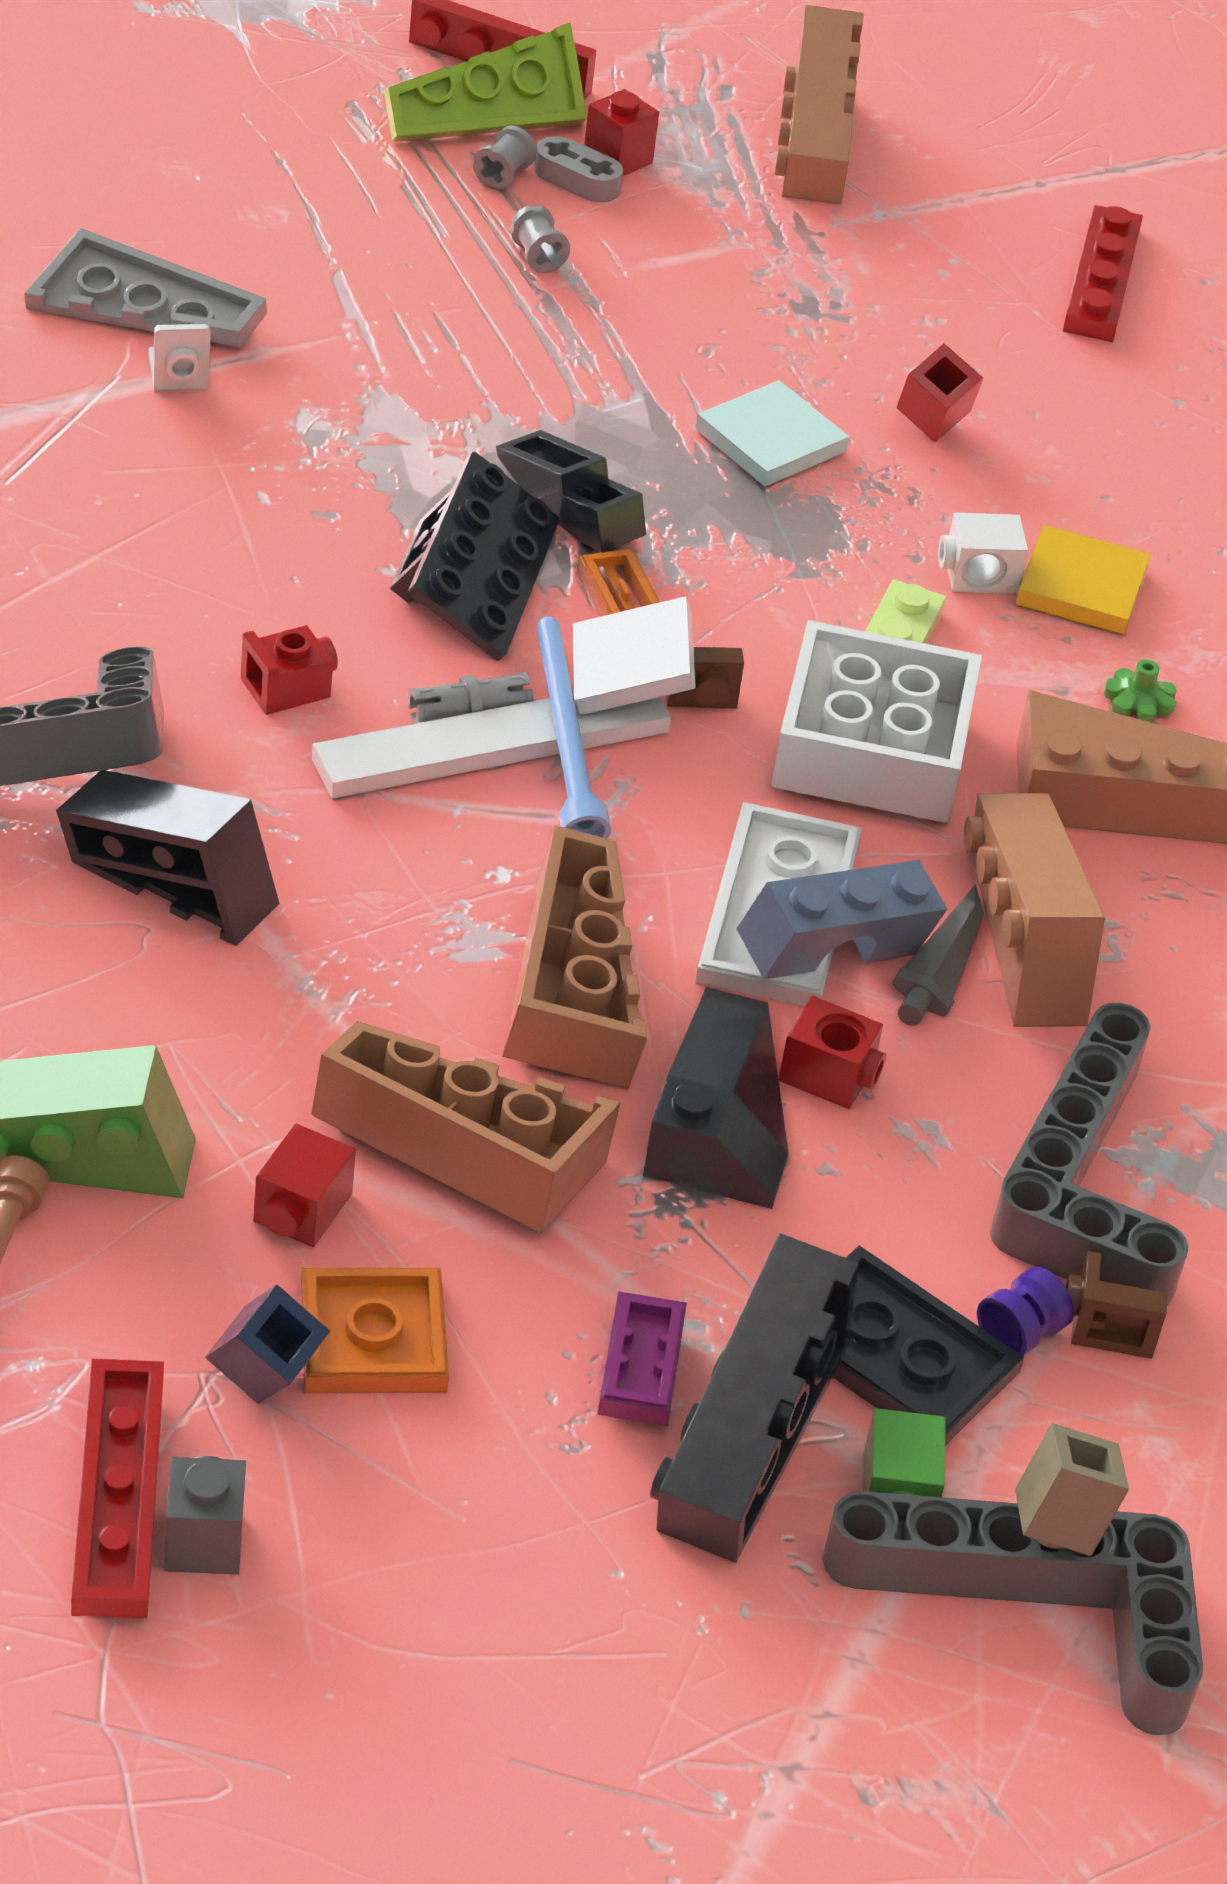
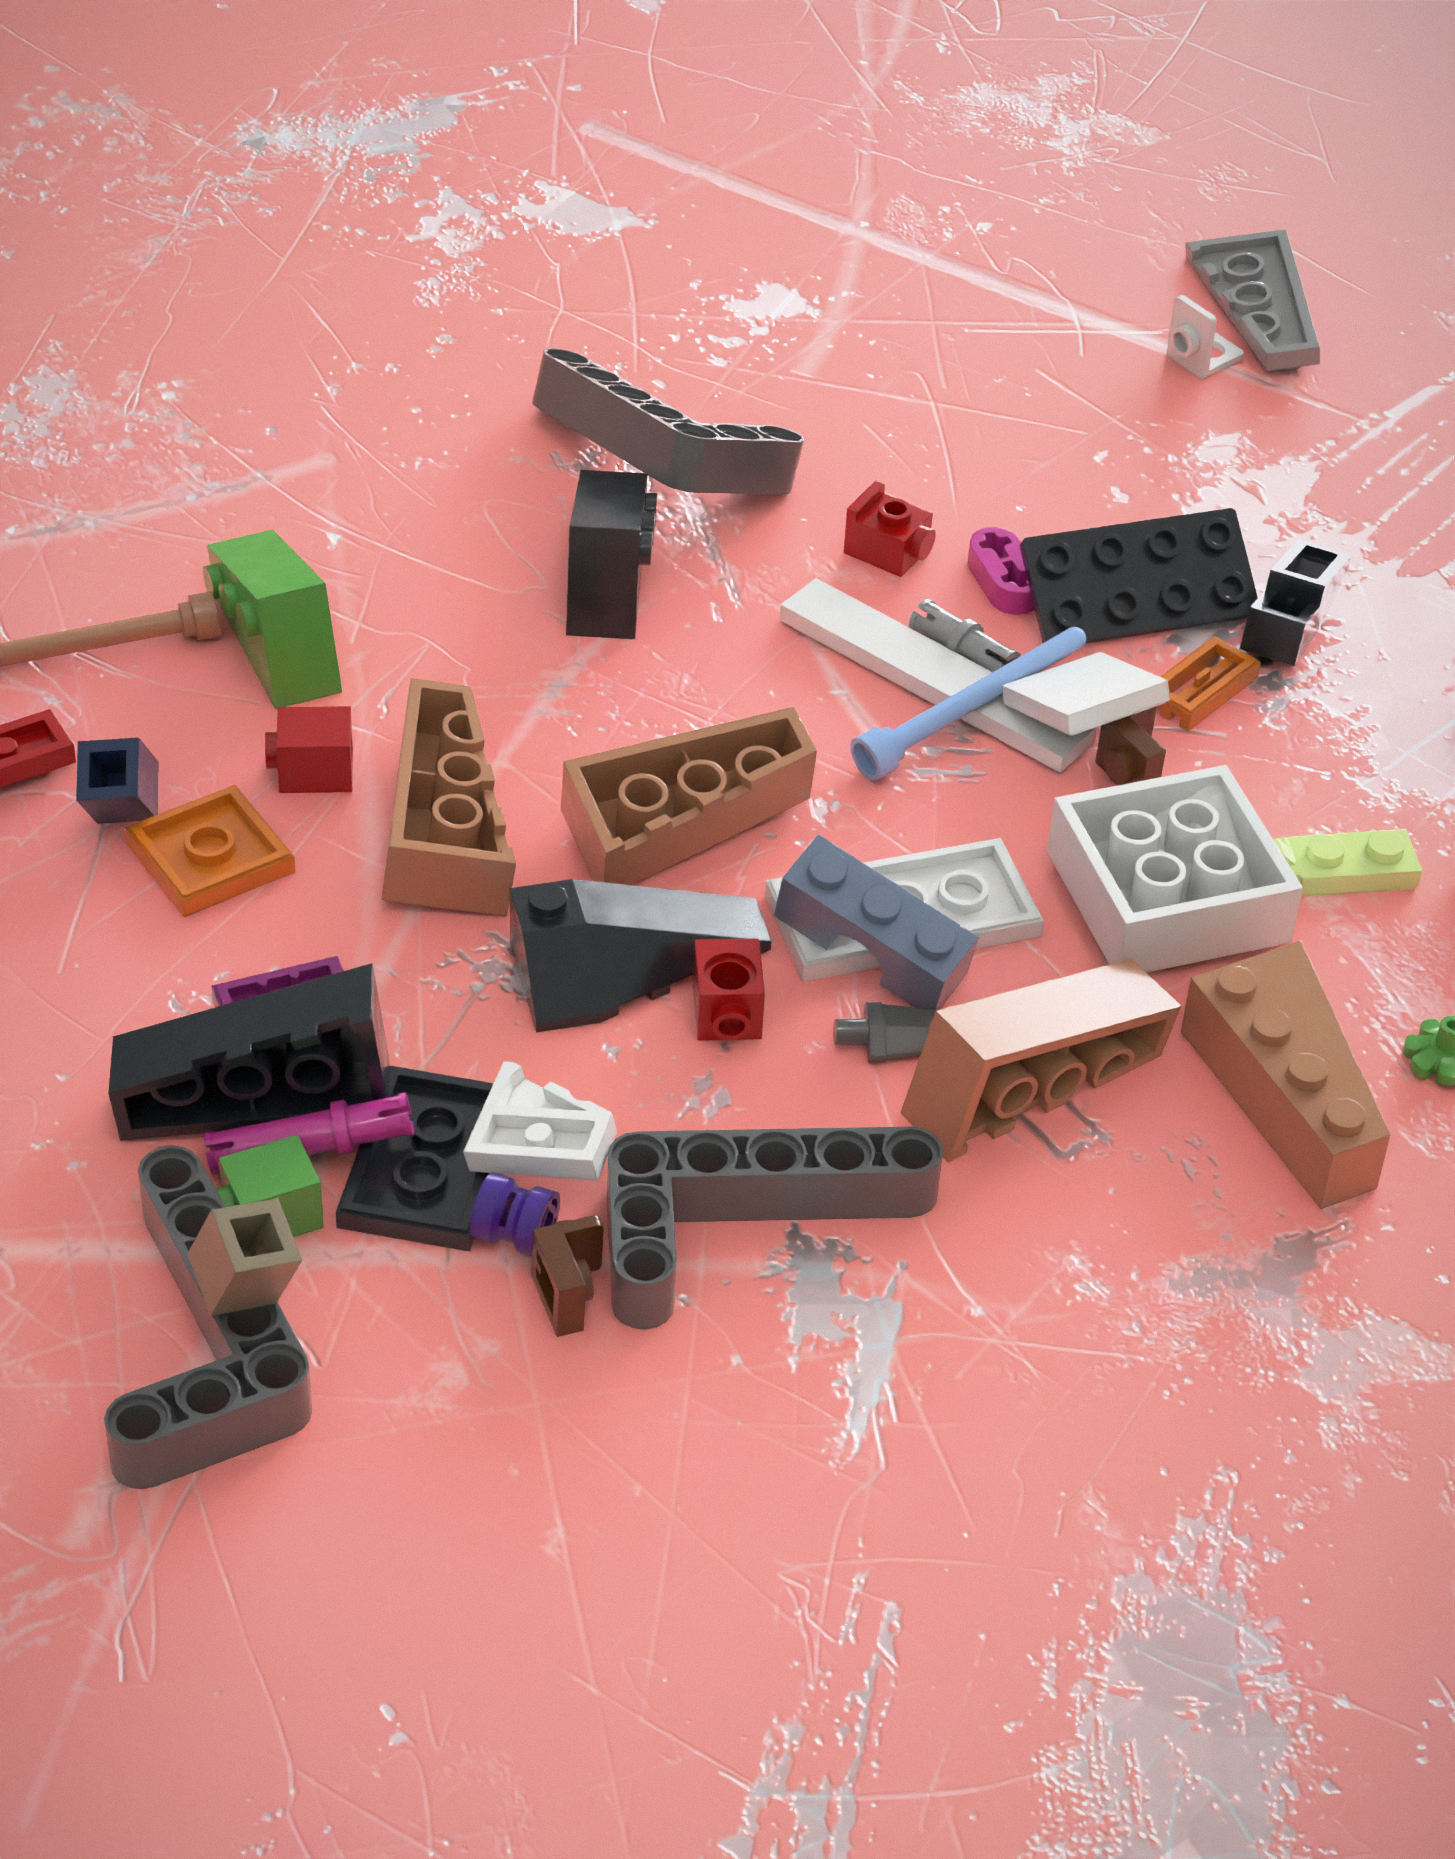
camera: 65 degrees right, 0 degrees up
none -> dark pink pin [204,1093,414,1176]
none -> white wing [463,1061,617,1180]
none -> dark pink beam [967,527,1035,615]

